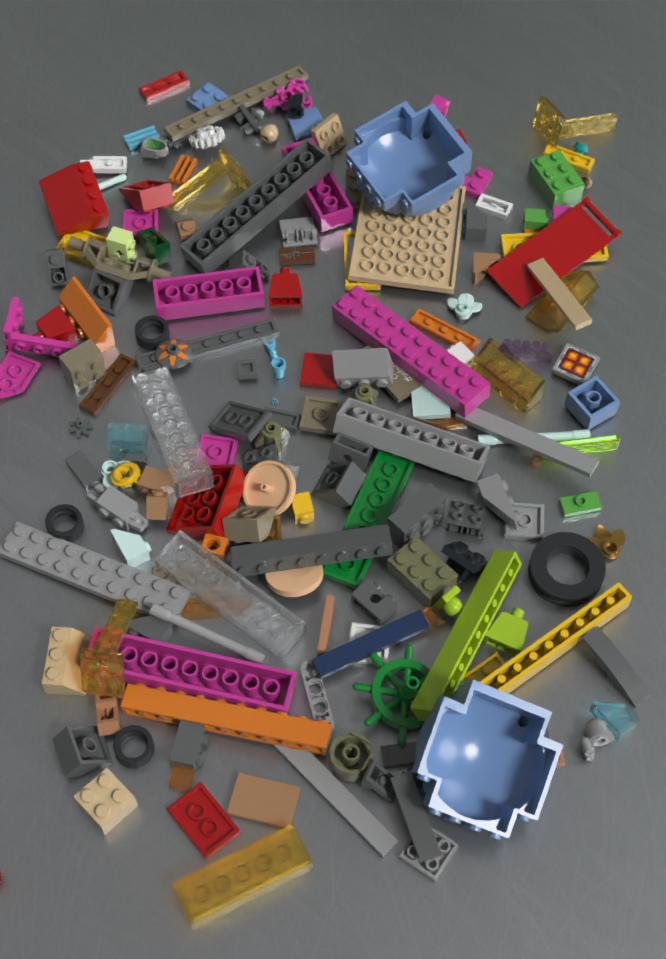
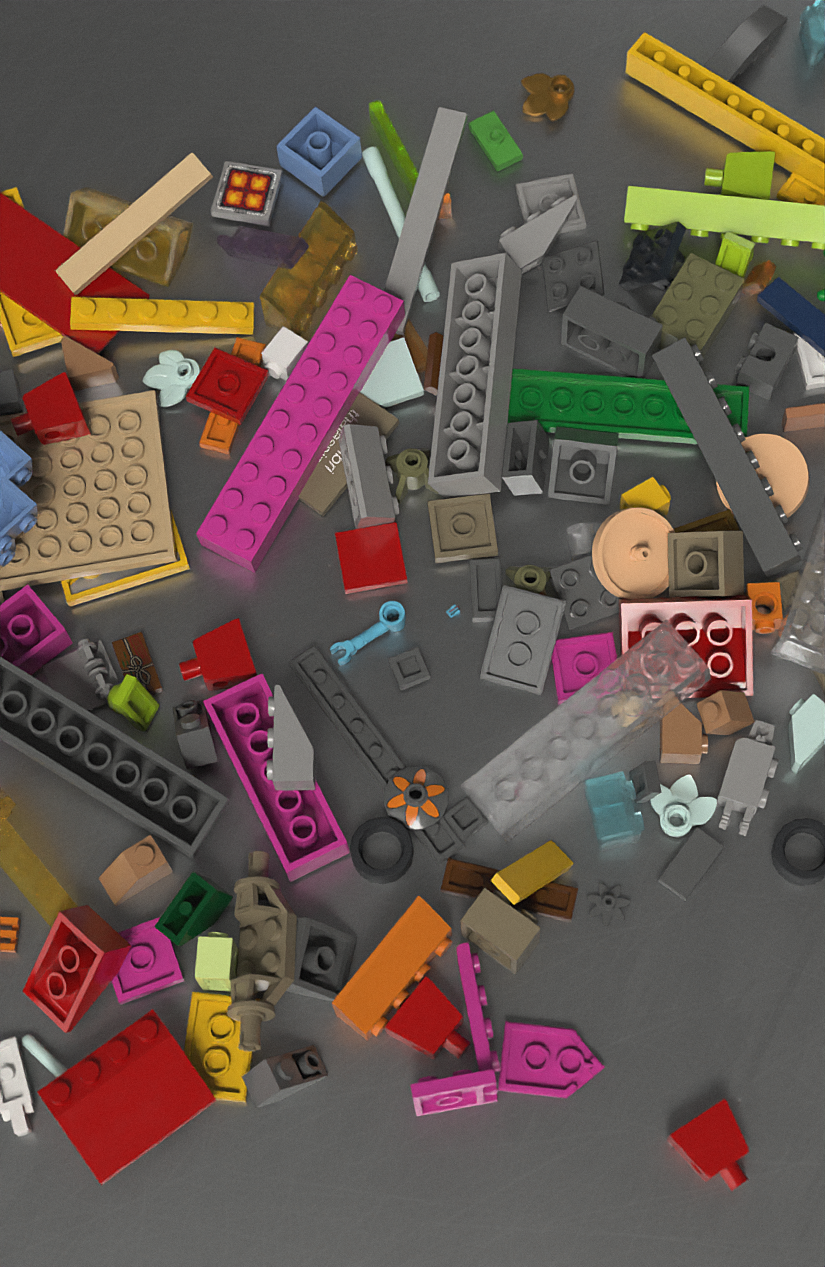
camera: 100 degrees left, 10 degrees up
yellow gear [110,462,141,489] -> none
black tyre [528,532,606,607] -> none
none -> red torso [11,372,91,445]
none -> yellow plate [70,297,254,335]
none -> lime tile [107,674,160,732]
none -> red tile [186,347,269,425]
none -> light grey slope [267,685,316,791]
none -> yellow tile [491,840,574,905]

